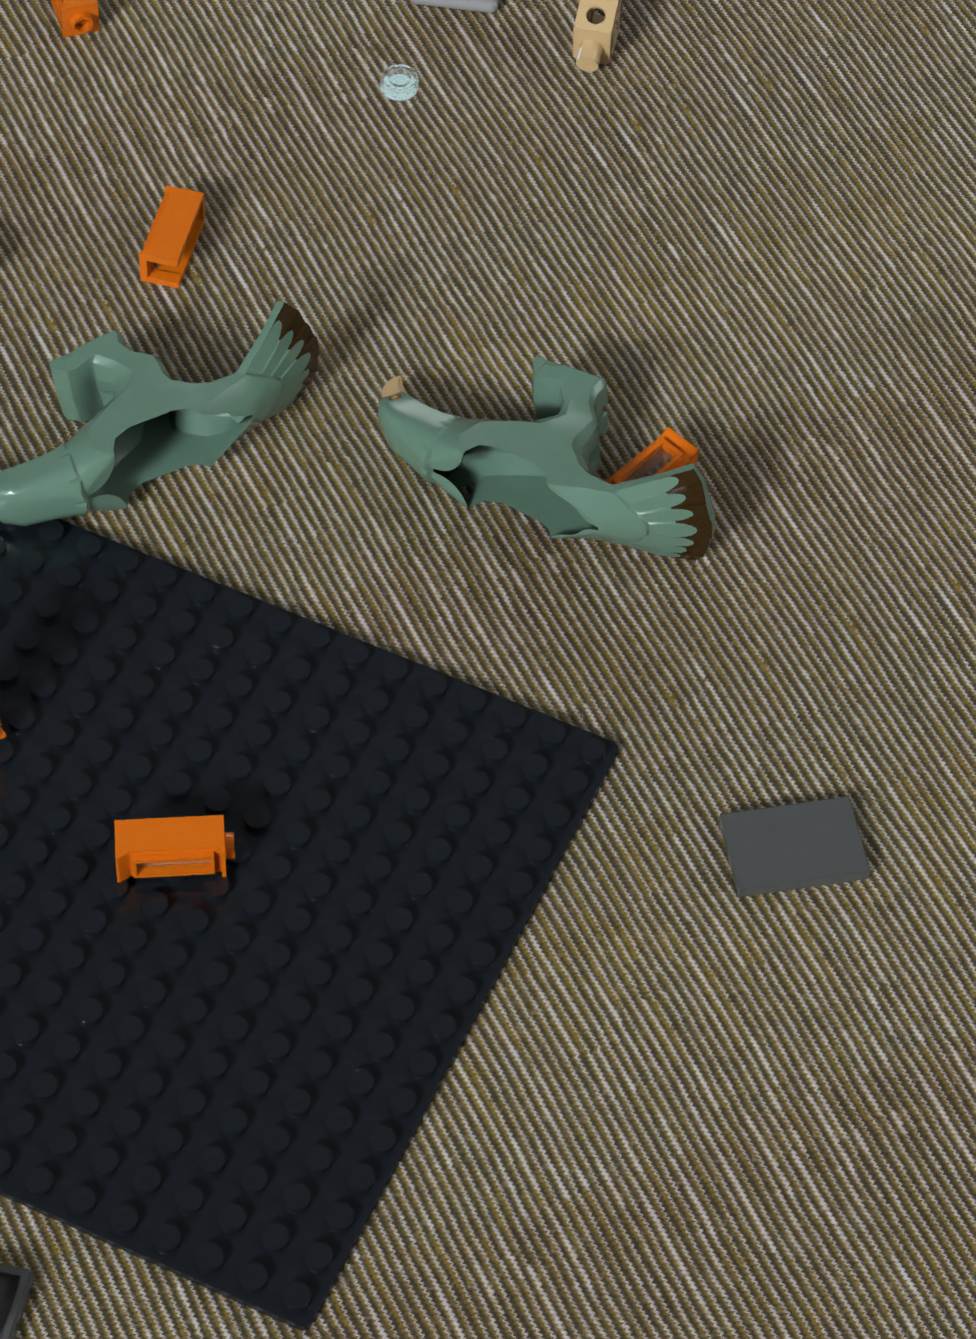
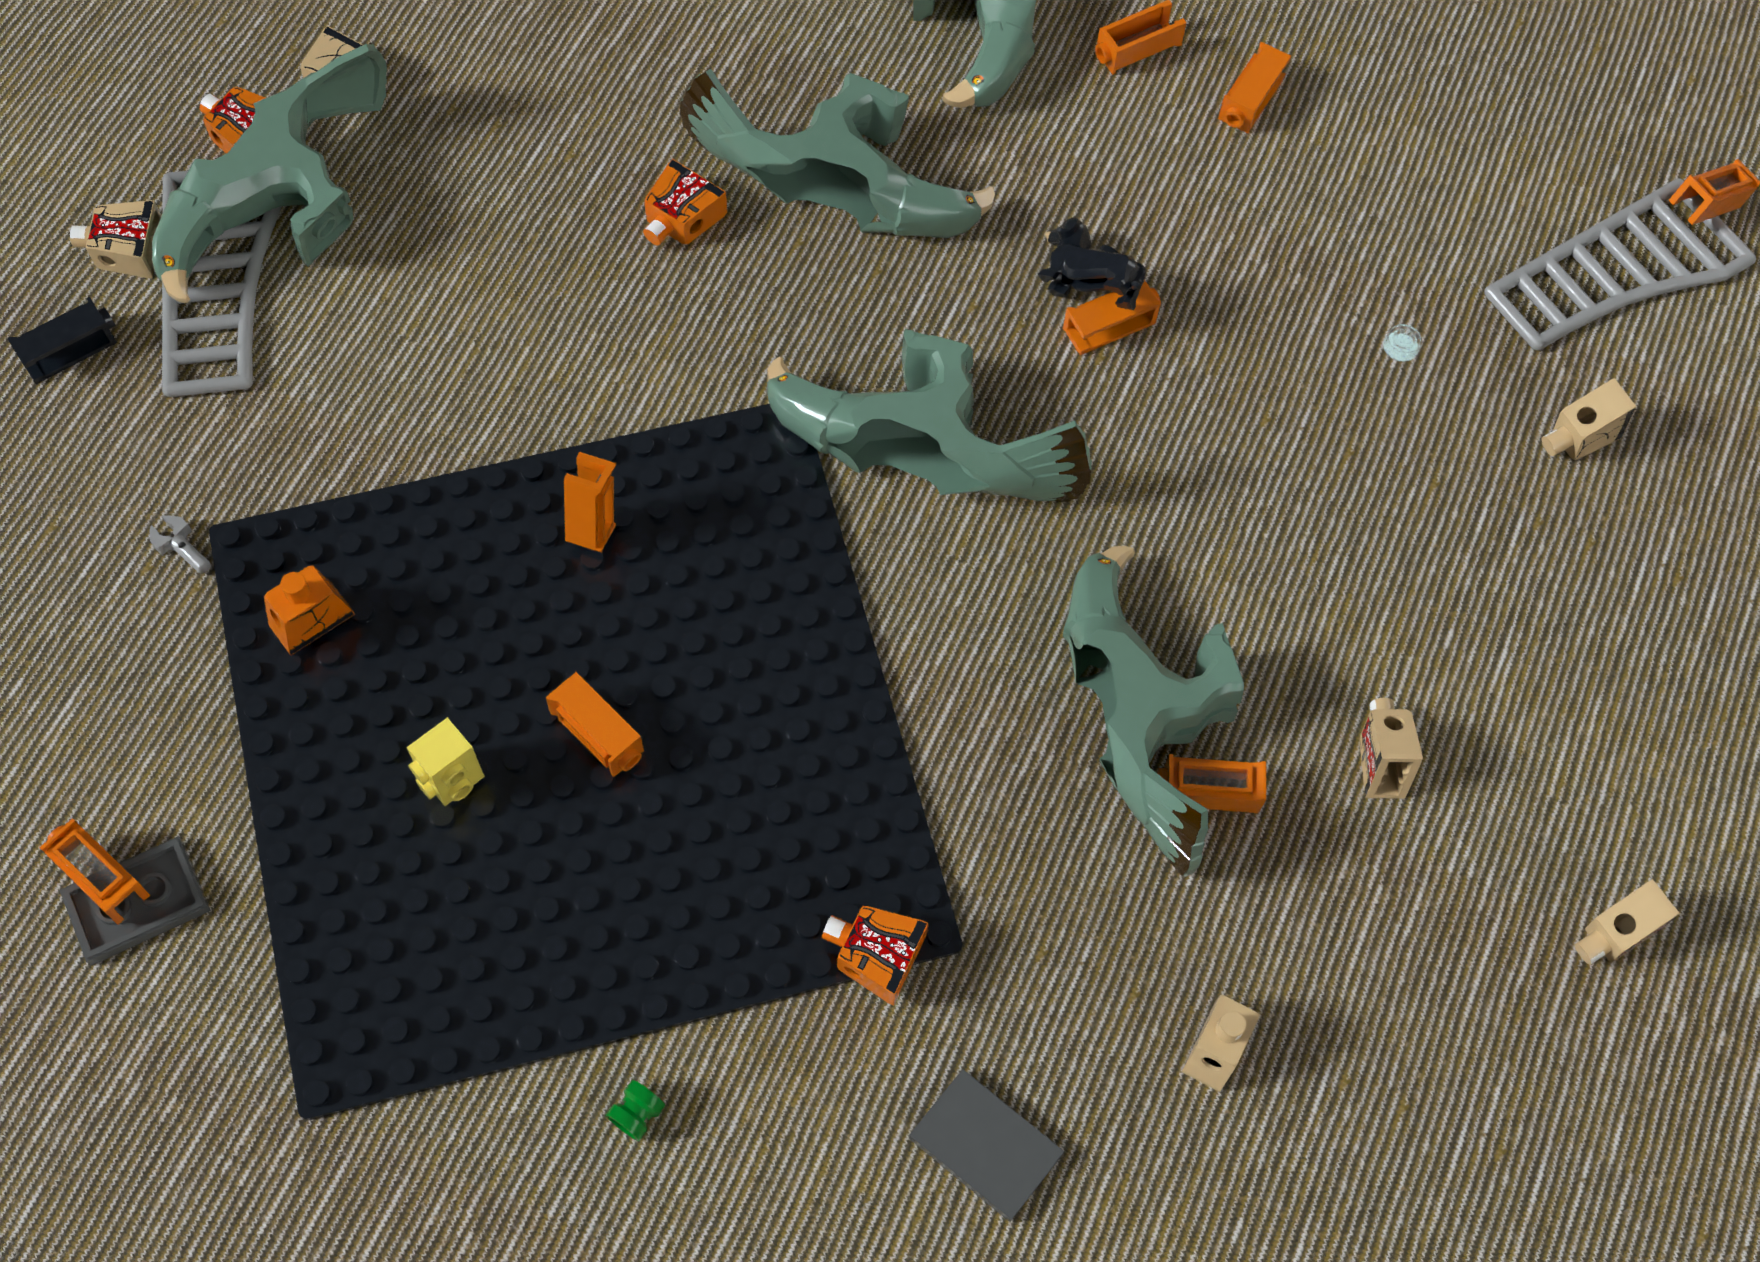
camera: 50 degrees right, 10 degrees up
none -> light yellow brick [406,717,485,806]
none -> green wheel [605,1080,666,1142]
none -> torso [822,906,928,1006]
none -> black animal [1038,217,1146,310]
none -> tan torso [1181,995,1260,1092]
none -> tan torso [1360,698,1423,799]

